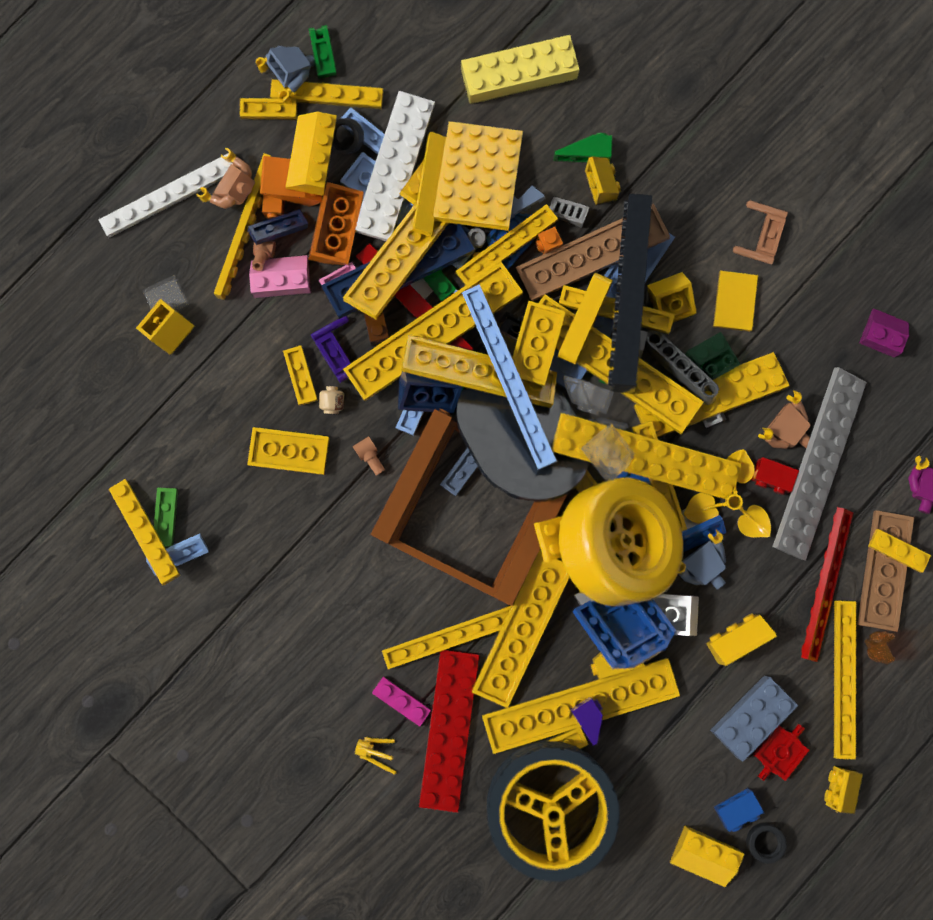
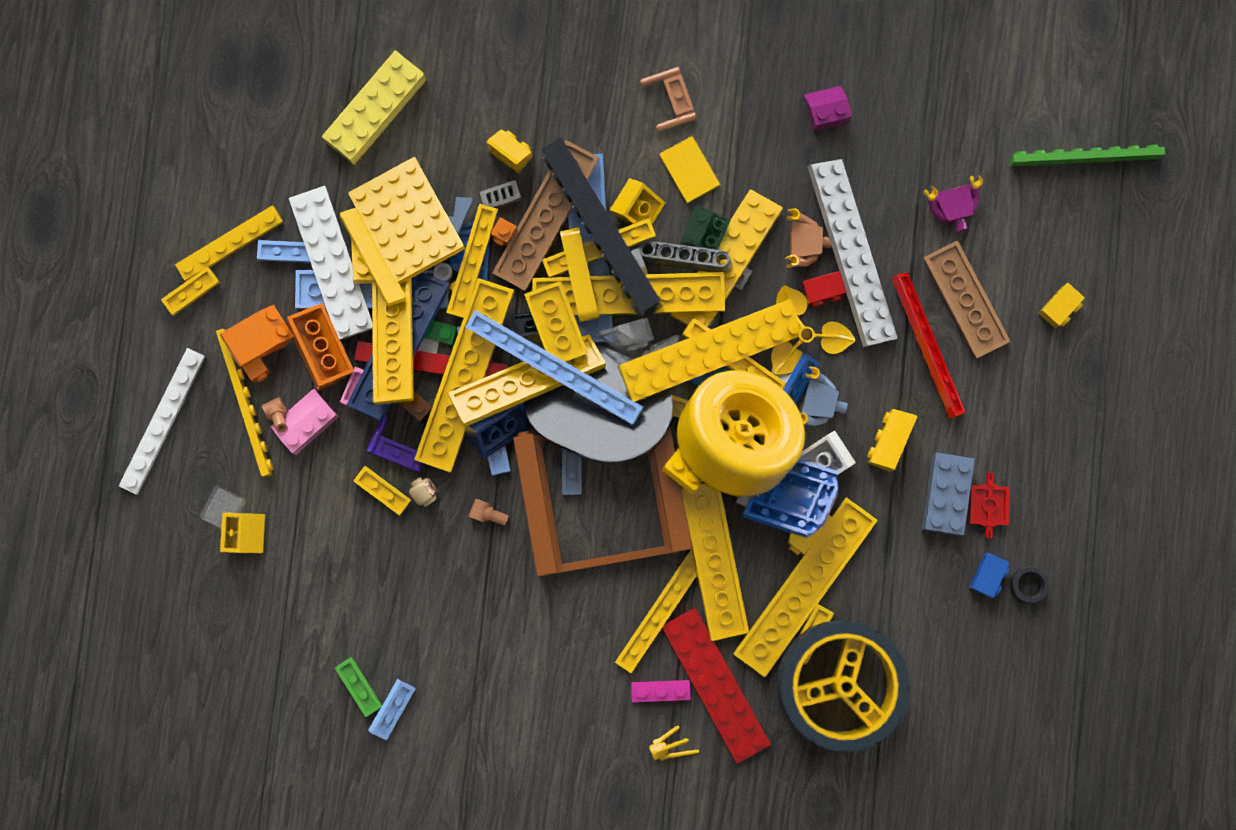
camera: 35 degrees left, 0 degrees up
yellow plate [109,479,180,586] -> none
nougat torso [197,148,255,209] -> none
yellow plate [247,427,330,475] -> none
dark blue plate [248,209,308,245] -> none
sand blue torso [256,46,315,104] -> none
yellow slope [286,112,337,196] -> none
green plate [309,25,337,78] -> none
black tyre [332,118,364,155] -> none
green slope [554,133,612,163] -> none
dark purple slope [570,697,603,746] -> none
clear slope [581,423,635,480] -> none
yellow slope [670,826,744,887] -> none
yellow slope [824,766,863,814] -> none
yellow plate [834,601,856,759] -> none
clear orange bracket [864,631,896,664] -> none
yellow plate [868,529,931,573] -> none

